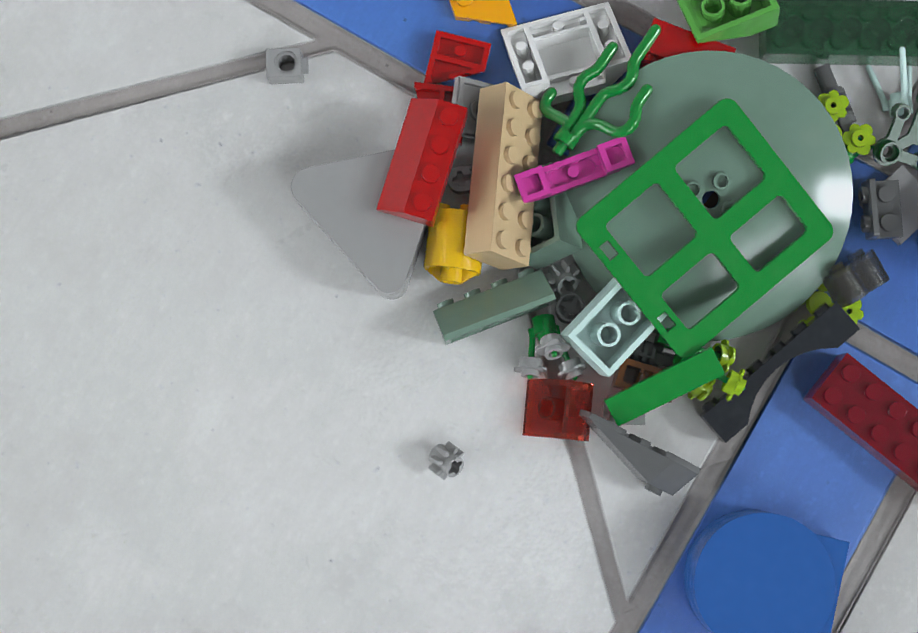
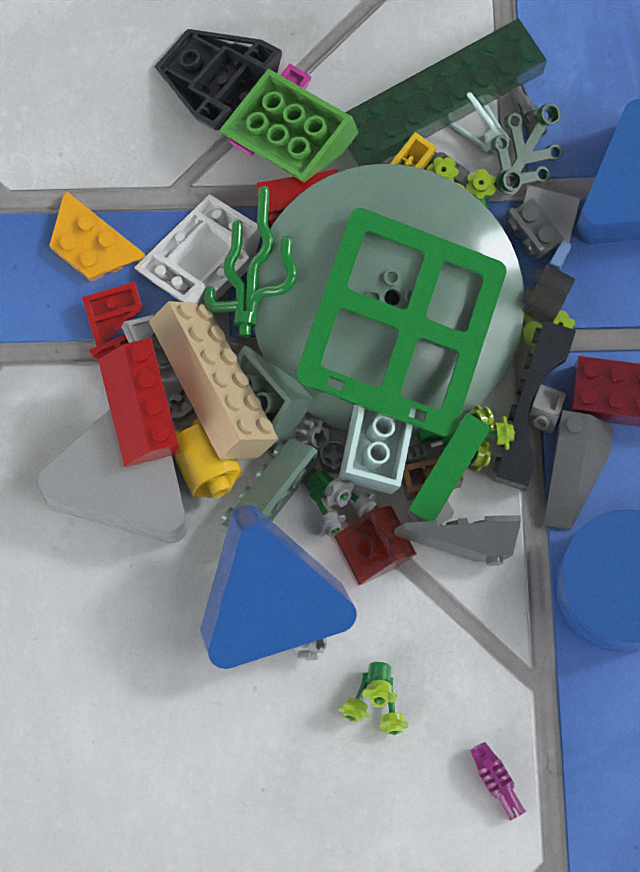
camera: 35 degrees left, 10 degrees down
dark pink slope [513,137,635,204] -> none
none -> blue brick [200,505,357,669]
none -> lime plant [338,662,408,735]
none -> yellow slope [390,132,437,170]
none -> light grey bracket [528,384,567,433]
none -> dark grey wedge [543,410,614,530]
none -> medium blue tile [547,240,572,276]

